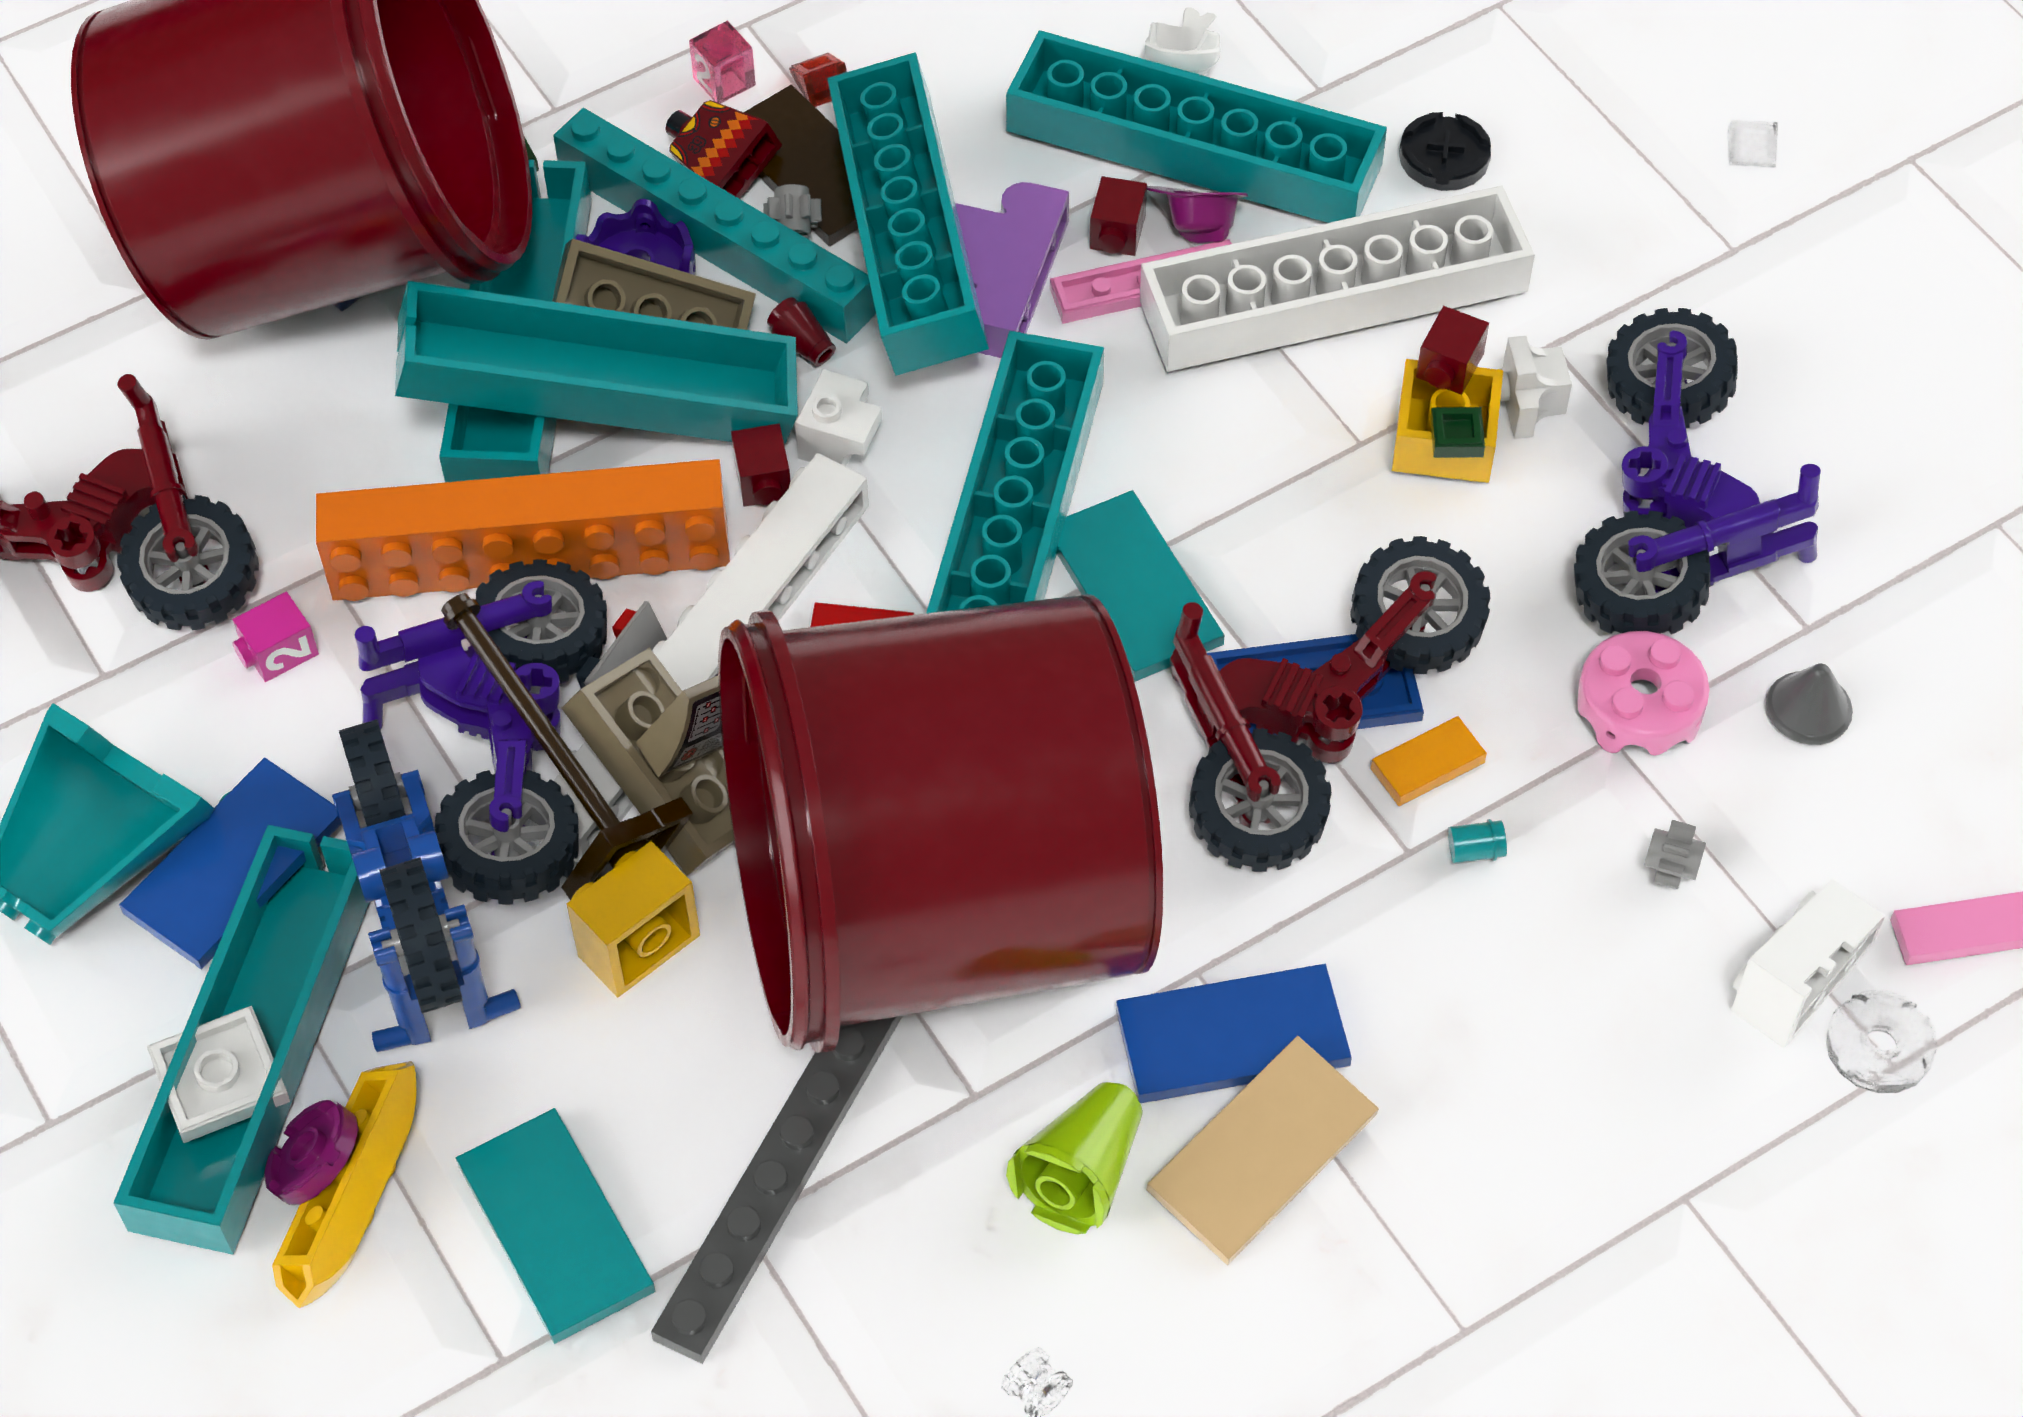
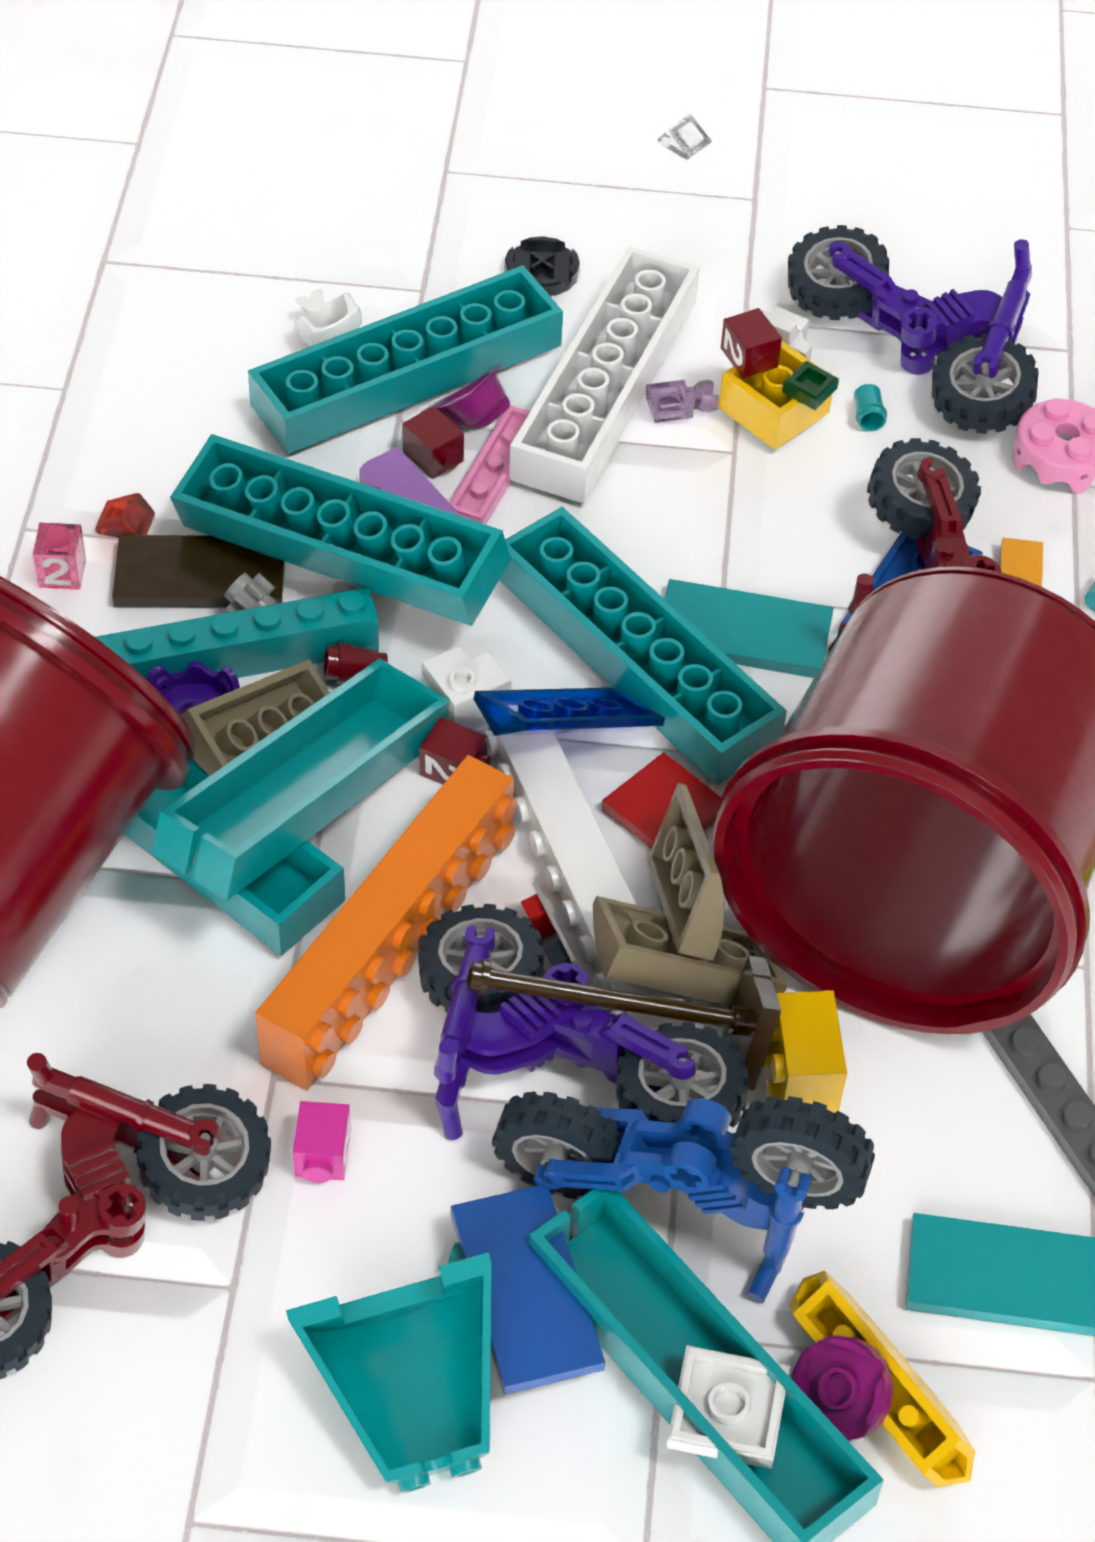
camera: 55 degrees left, 5 degrees down
torso [665,100,782,199] -> none
none -> clear blue slope [473,687,665,736]
none -> clear purple plate [645,380,719,423]
none -> teal piece [853,384,887,431]

